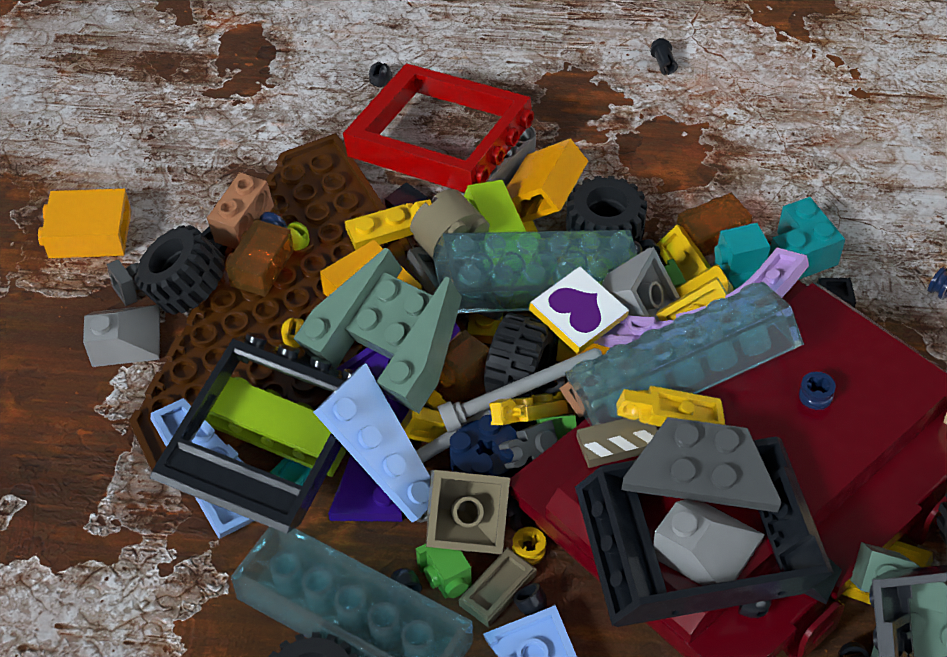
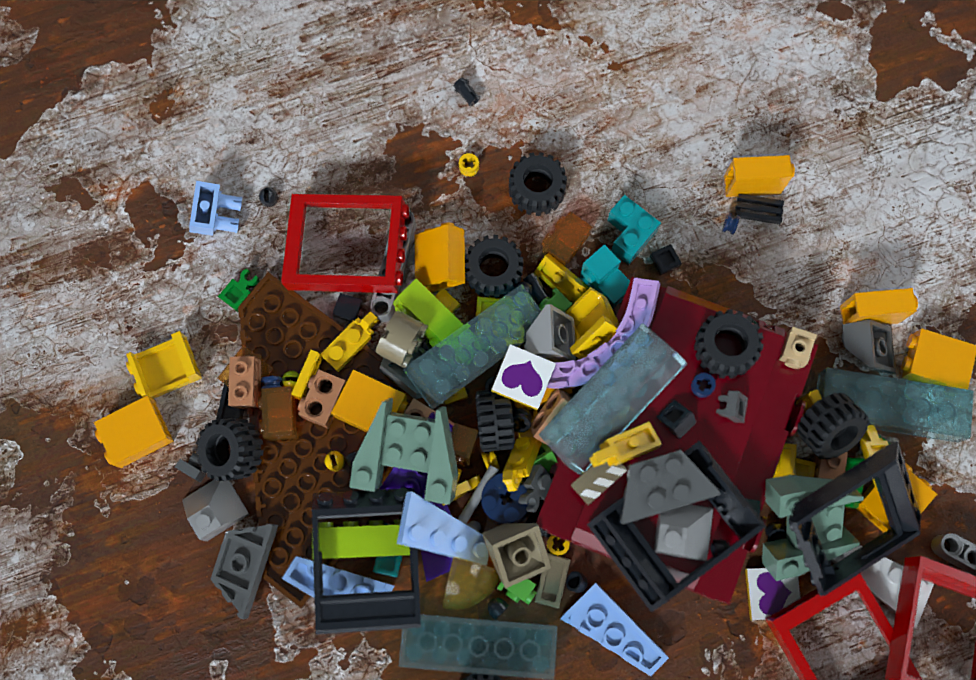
camera: 25 degrees left, 25 degrees up
light grey piece [437,348,602,433] -> none
none -> yellow panel [126,331,202,399]
none -> light blue brick [189,181,242,236]
none -> dark grey wing [211,524,278,619]
none -> green plate [218,269,260,312]
none -> yellow tile [291,350,323,400]
none -> nougat brick [298,369,347,429]
none -> clear yellow brick [443,557,500,610]
none -> yellow bush [459,153,479,177]
none -> black tyre [509,152,567,216]
none -> black slope [657,399,696,439]
none -> black tyre [694,309,764,379]
none -> dark grey tile [716,391,748,423]

